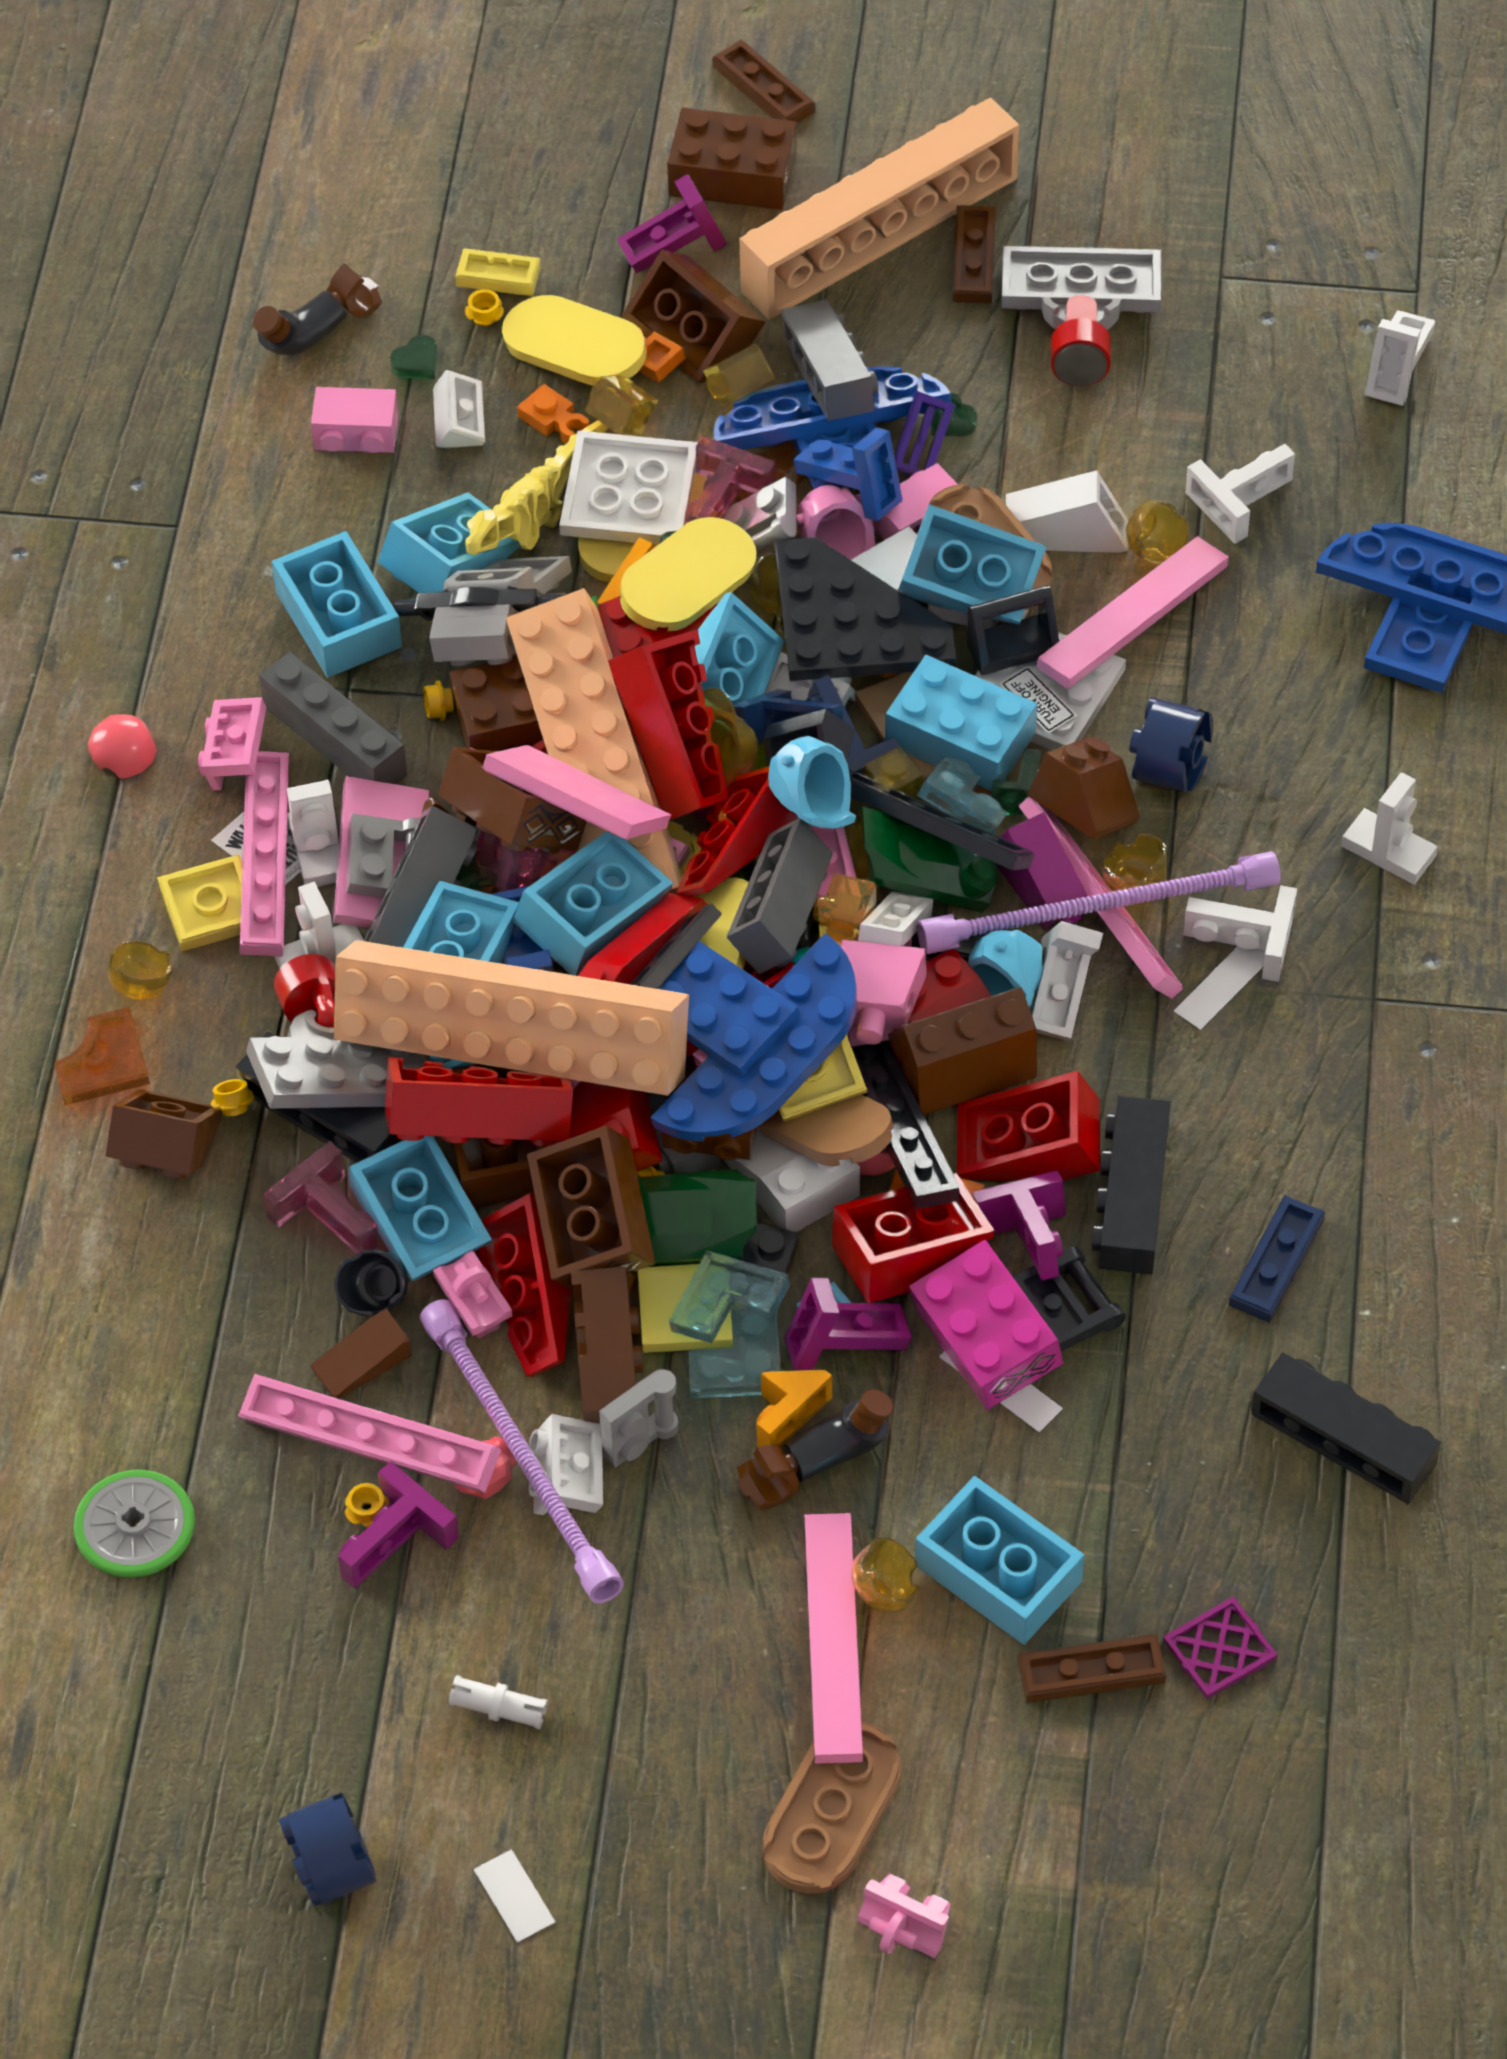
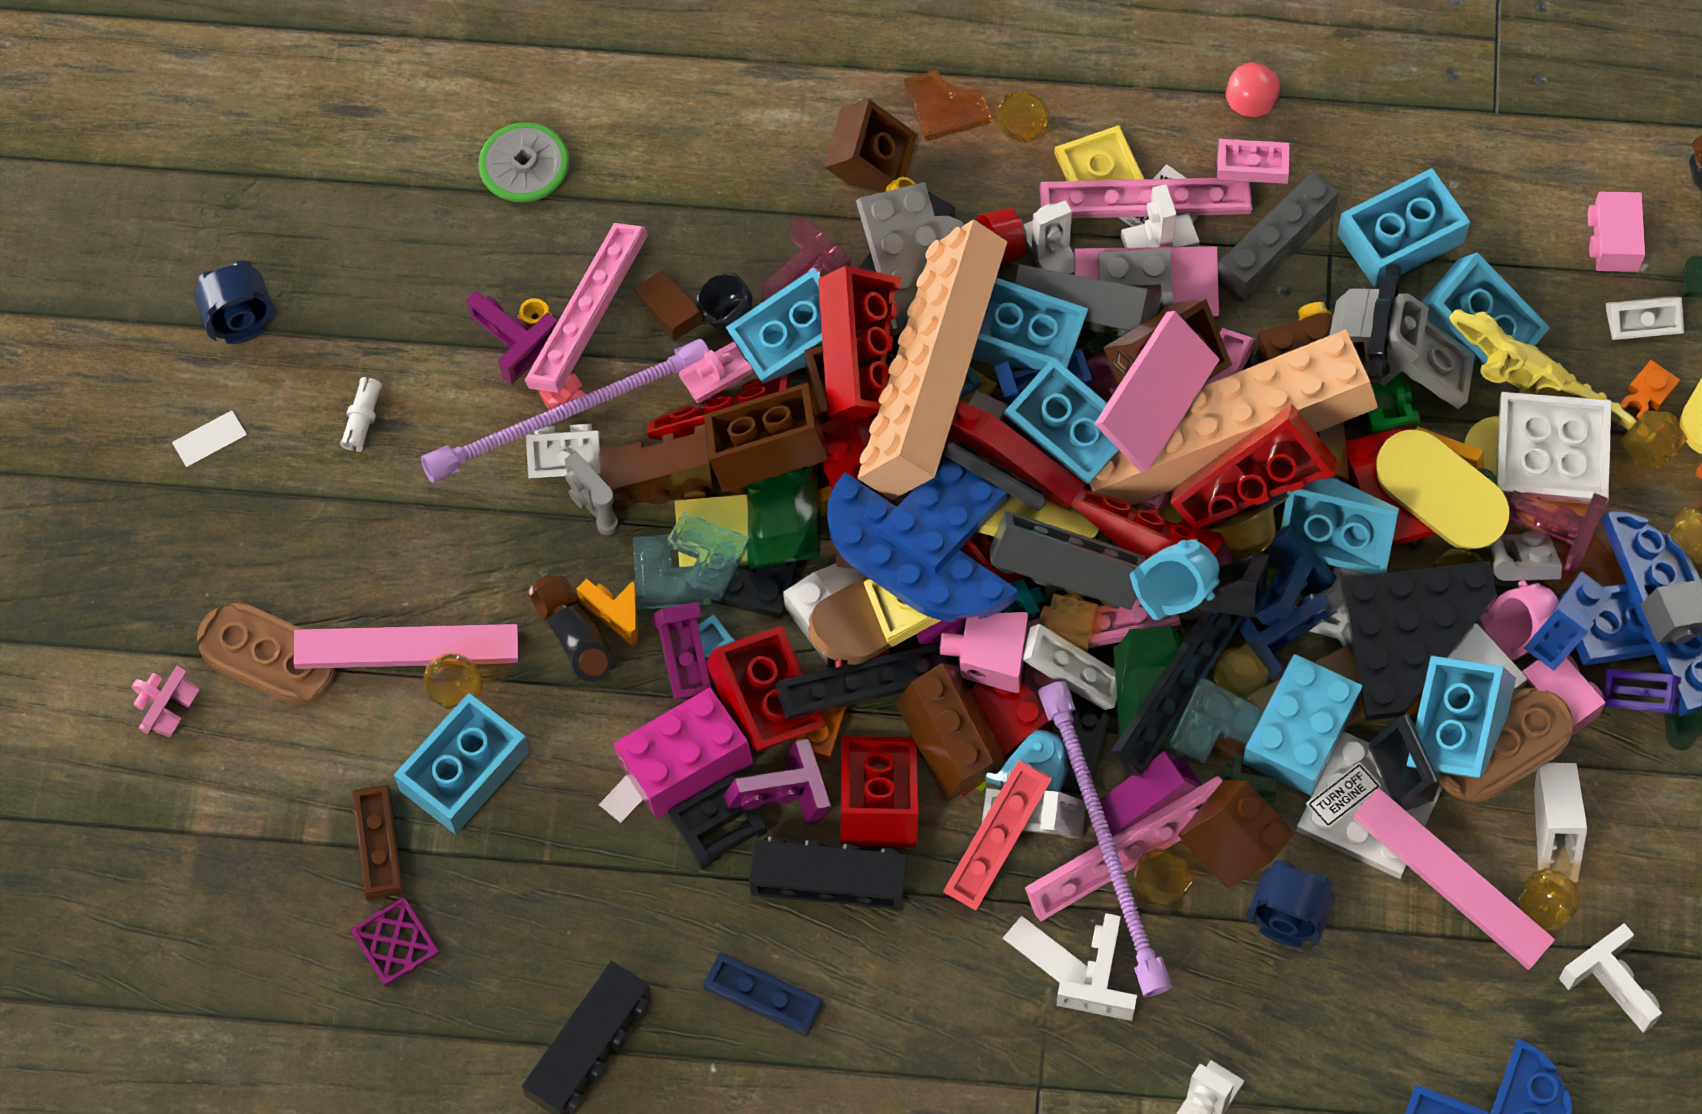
camera: 90 degrees right, 10 degrees up
none -> coral plate [943,759,1052,910]

